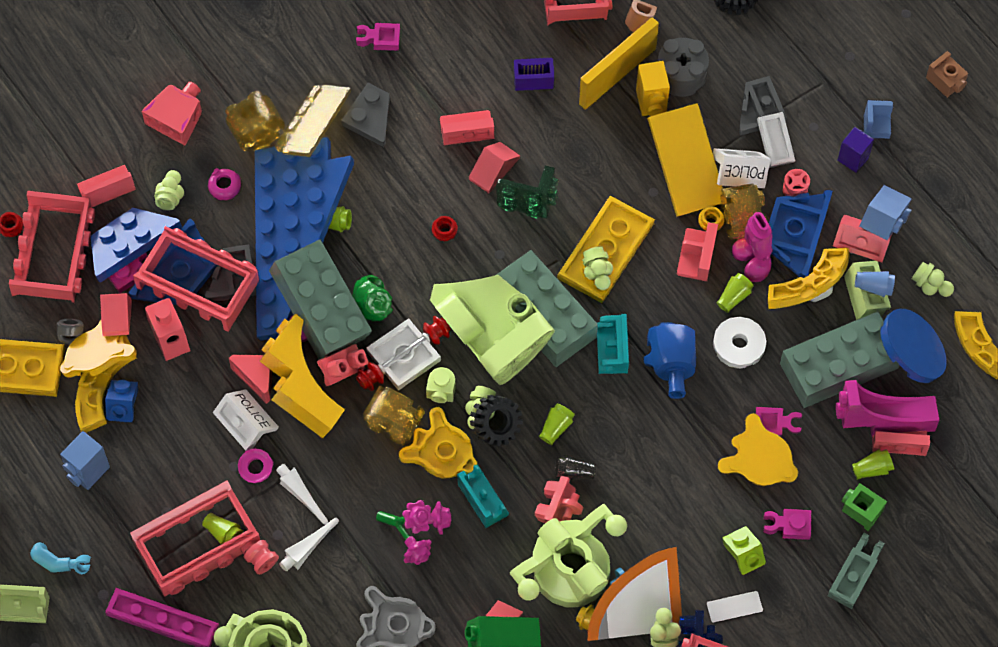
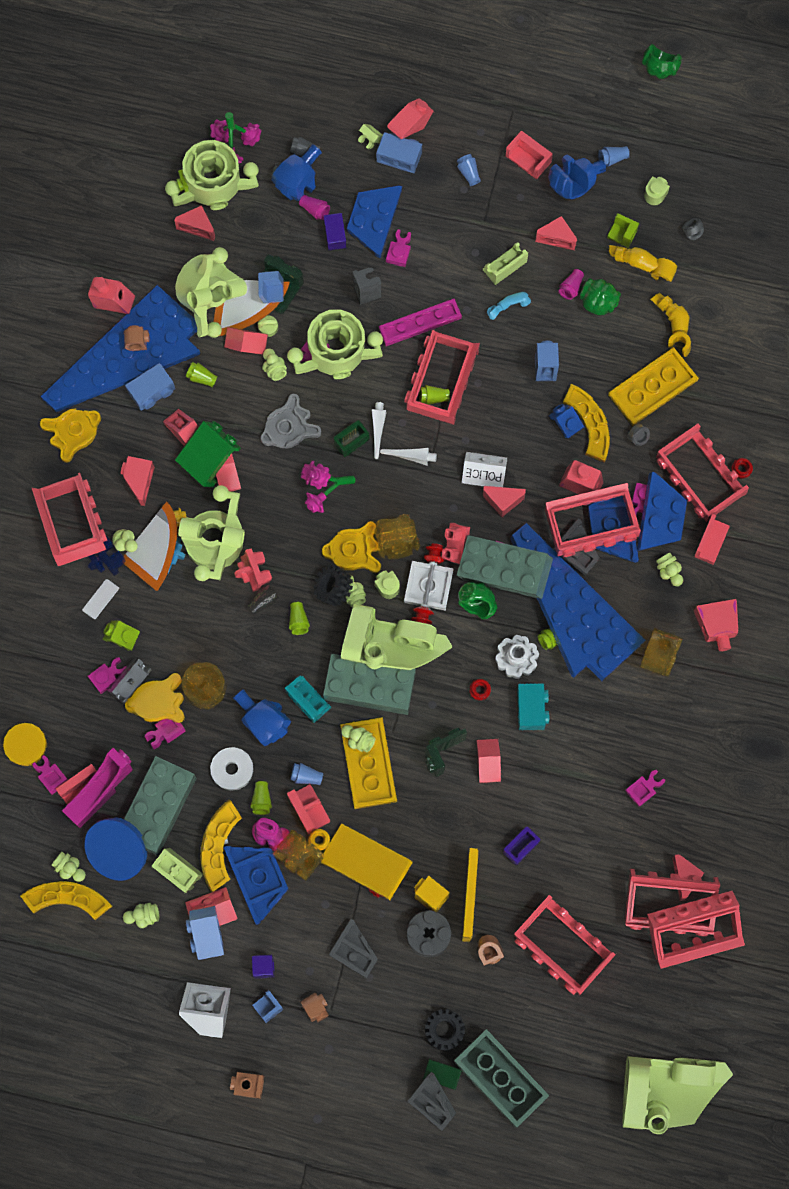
camera: 140 degrees right, 10 degrees up
tile [60,320,137,378] -> none
coral slope [100,293,132,336] -> none
dark pink piece [208,168,241,200] -> none
dark pink piece [238,448,274,483] -> none
coral wheel [244,540,279,575] -> none
yellow arch [260,314,345,438] -> none
clear yellow windscreen [275,85,351,157] -> none
dark grey wing [341,83,390,147] -> none
coral panel [440,110,494,145] -> none
teal hinge [457,465,509,528] -> none
white panel [713,148,771,188] -> none
white tile [757,112,795,168] -> none
coral wheel [782,169,810,197] -> none
sand green hinge [827,533,885,609] -> none
bright green brick [841,483,887,531] -> none
lime cone [852,449,894,480] -> none
medium blue cone [855,271,895,297] -> none
none -> yellow tile [3,723,47,766]
none -> dark pink plate [32,755,68,795]
none -> yellowish green piece [51,851,86,882]
none -> dark grey hinge [107,658,152,704]
none -> white slope [179,982,231,1038]
none -> clear yellow brick [182,662,227,710]
none -> medium blue cone [290,763,323,785]
none -> nougat plate [300,992,329,1022]
none -> dark green piece [333,420,370,457]
none -> white plant [495,635,539,679]
none -> teal brick [517,684,549,730]

